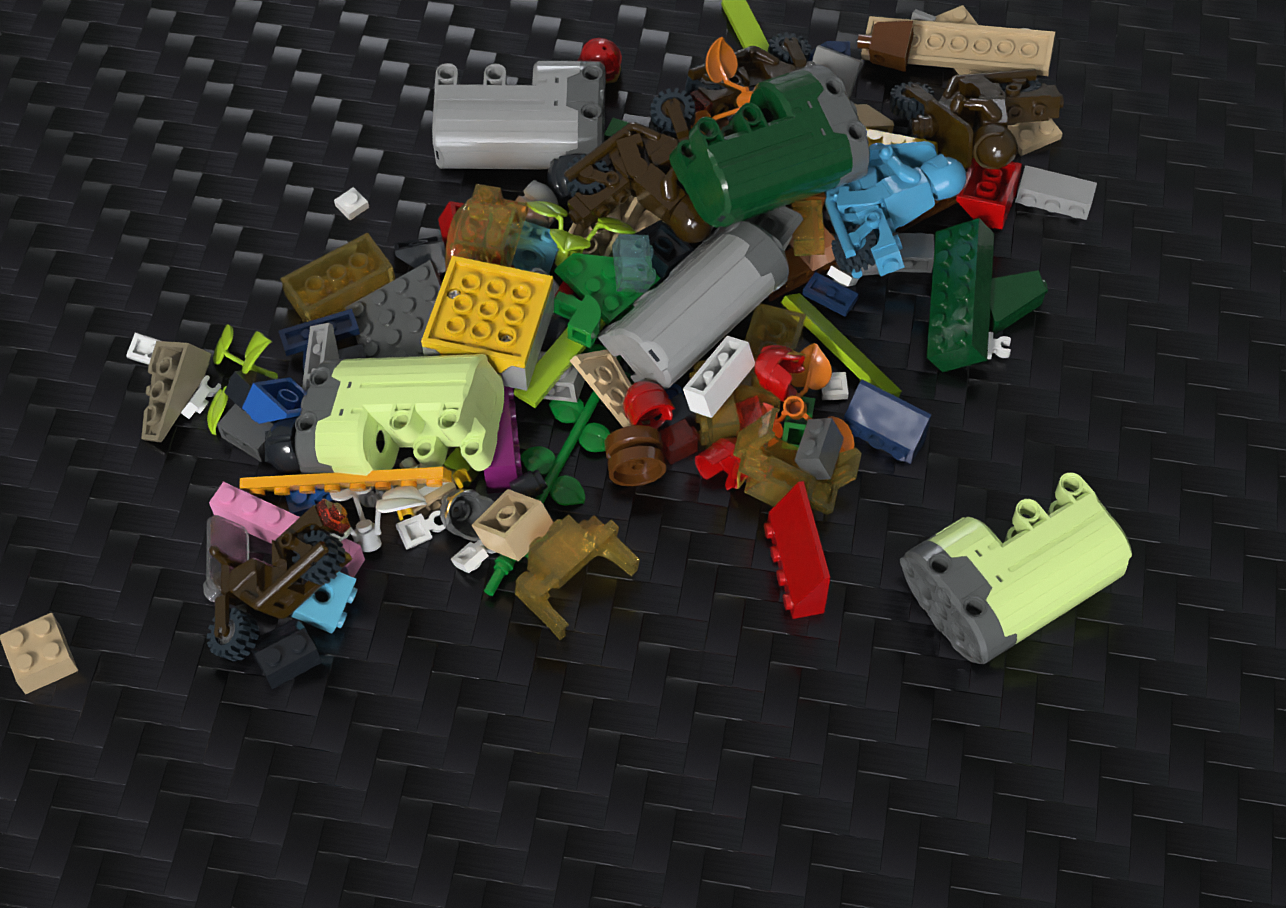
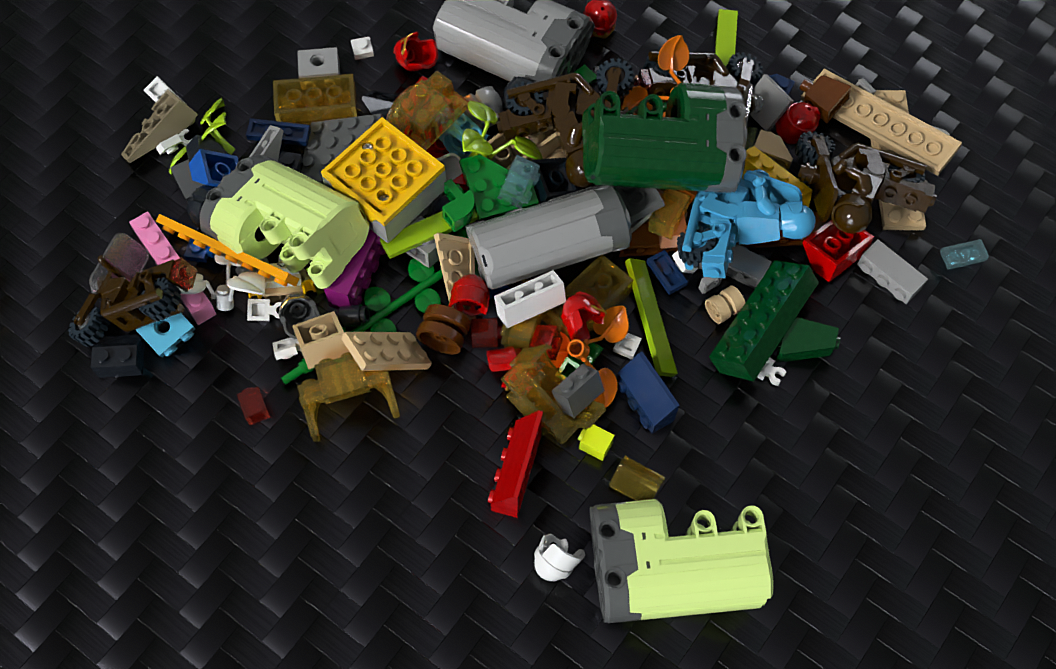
camera: 25 degrees right, 5 degrees up
none -> clear red brick [237,387,270,425]
none -> light grey brick [298,47,341,88]
none -> tan plate [341,332,432,371]
none -> red helmet [394,32,438,71]
none -> white helmet [534,534,585,581]
none -> neon yellow brick [578,423,615,461]
none -> clear yellow panel [609,456,665,501]
none -> light grey tile [699,277,722,294]
none -> tan wheel [705,286,745,324]
none -> red helmet [775,102,820,145]
none -> clear light blue plate [940,239,989,269]

